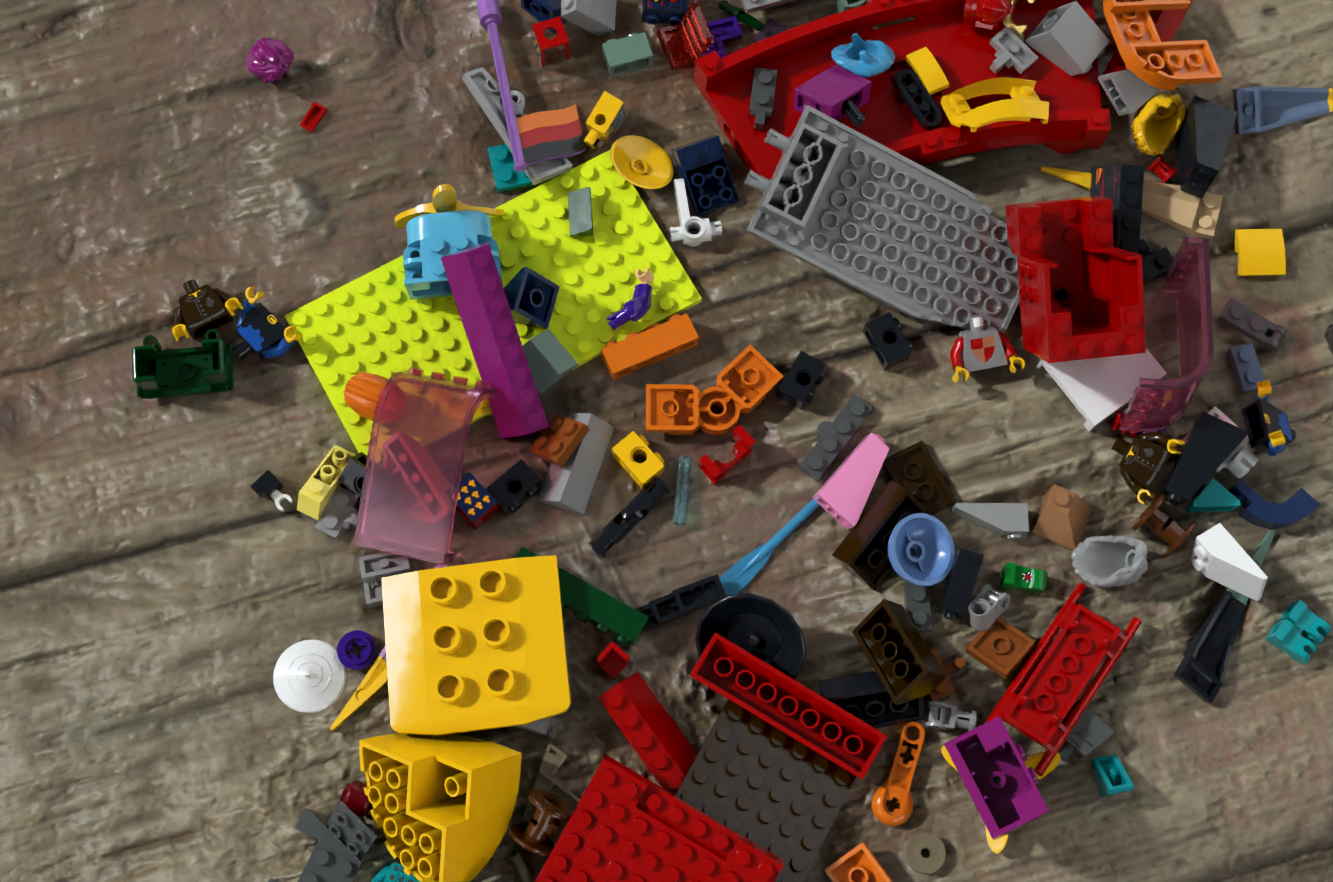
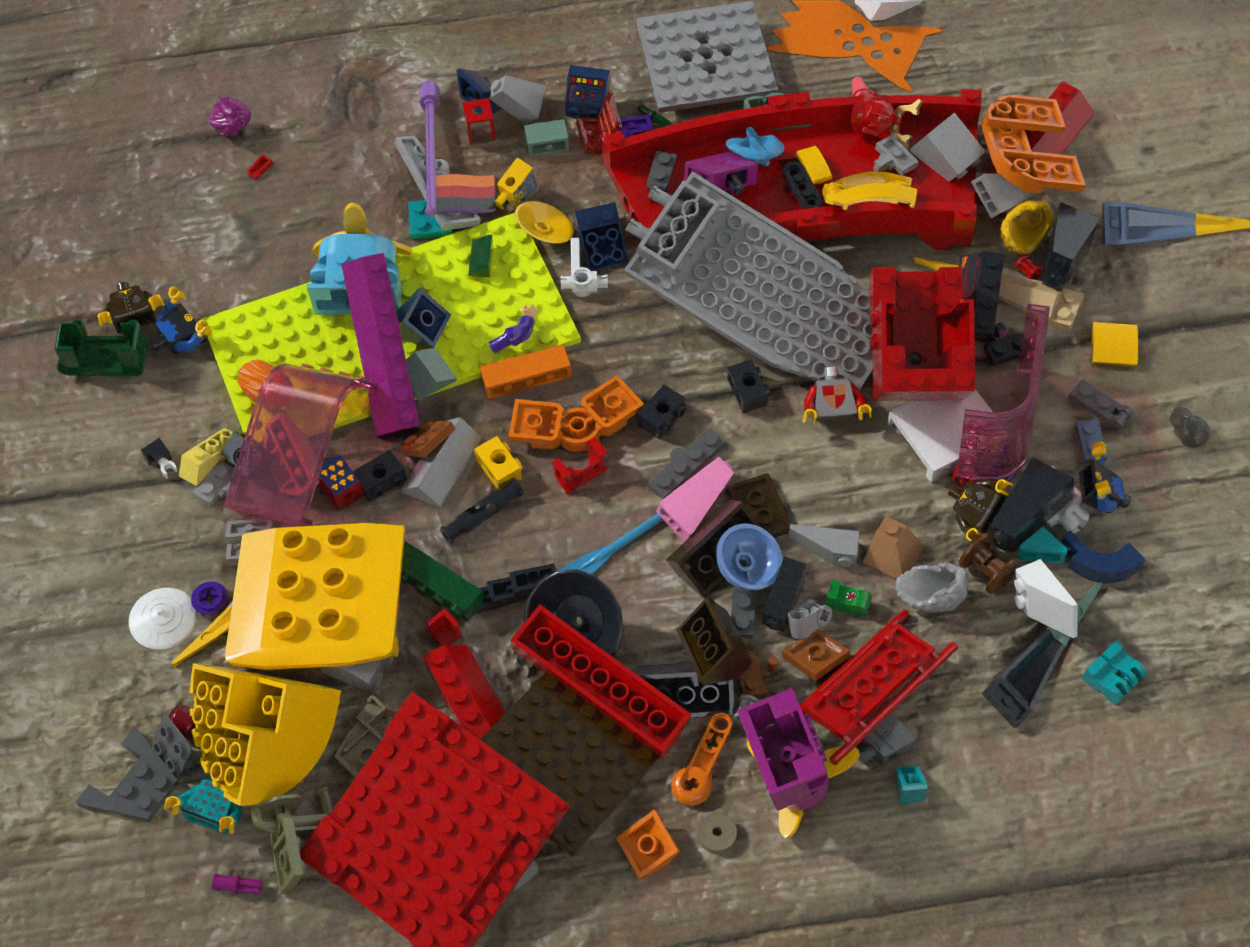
camera: 15 degrees right, 15 degrees down
reddish brown hose [509,789,574,856] -> none
clear light blue axle [673,456,692,526] -> none

